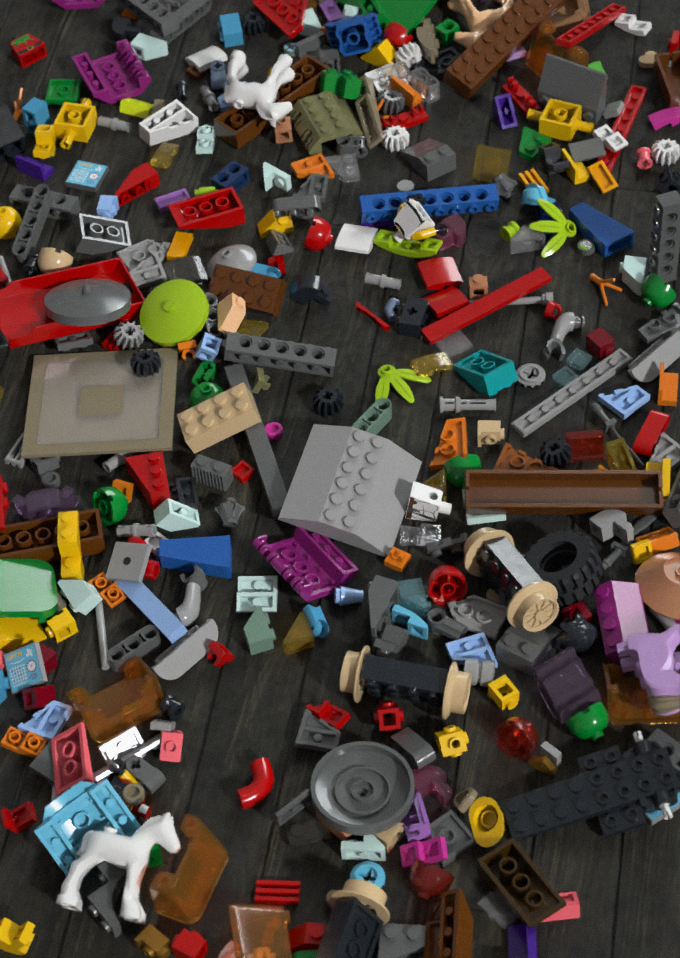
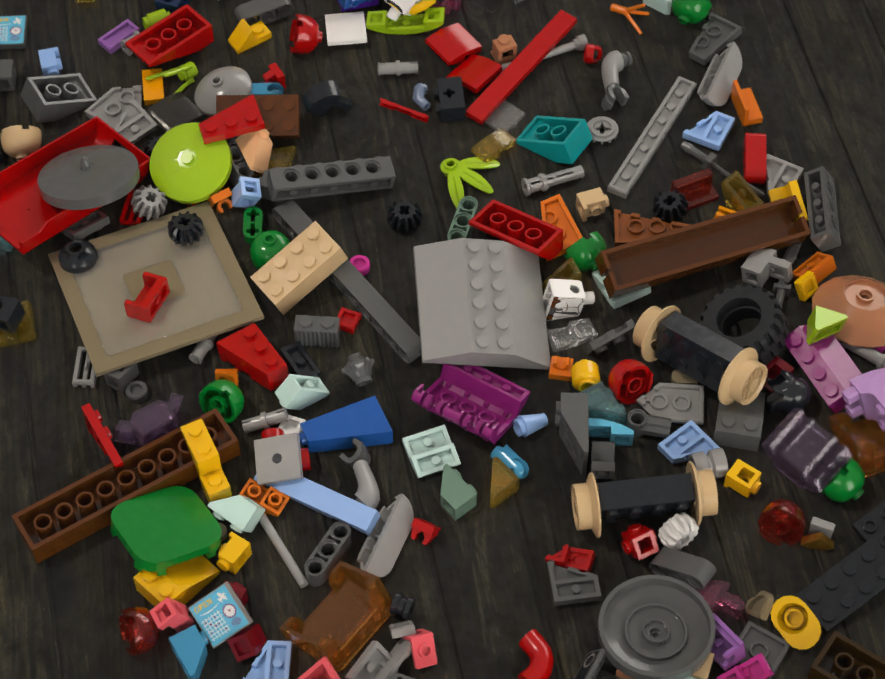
camera: 25 degrees left, 5 degrees up
red slope [115,162,160,207] -> none
olive tile [249,367,271,394] -> none
dark grey slope [265,229,294,256] -> none
yellow brick [434,725,469,757] -> none
clear light blue tile [552,366,579,387] -> none
clear light blue tile [566,348,592,371] -> none
dark red brick [586,327,615,360] -> none
none -> black piece [58,240,98,274]
none -> red panel [124,272,170,323]
none -> lime plant [145,61,198,99]
none -> red wing [198,94,265,144]
none -> red slope [468,199,563,260]
none -> yellow head [571,359,601,393]
none -> white gear [658,512,699,550]
none -> lime slope [806,305,848,345]

